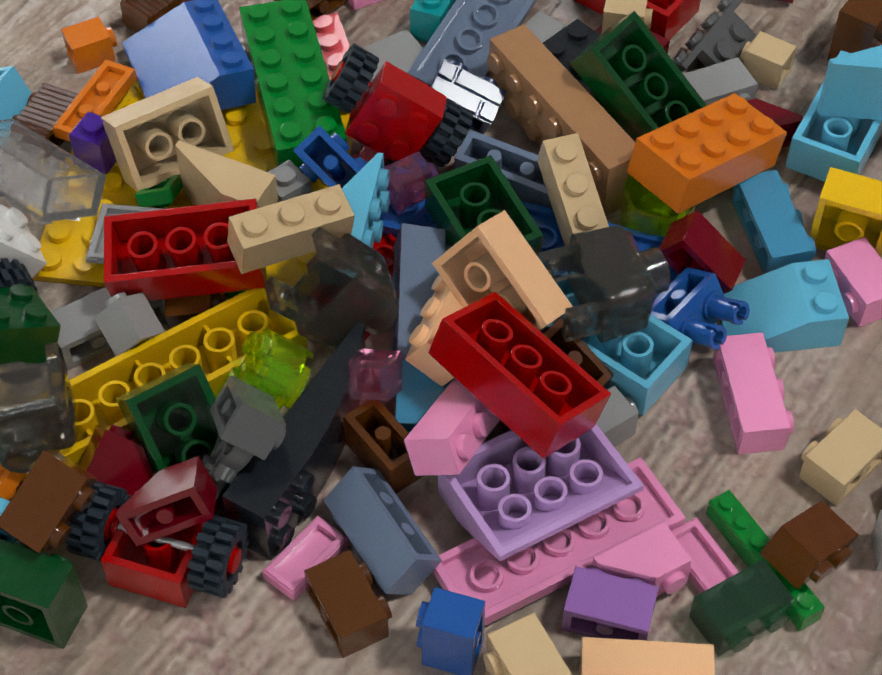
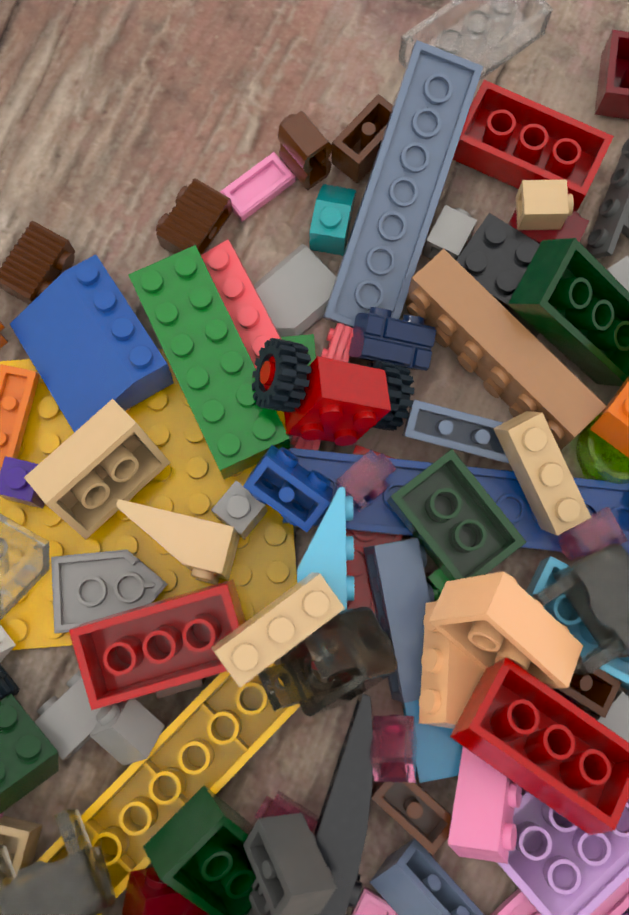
camera: 10 degrees left, 25 degrees up
green plate [135,174,183,208] -> none
clear neon green brick [224,329,313,417] -> none

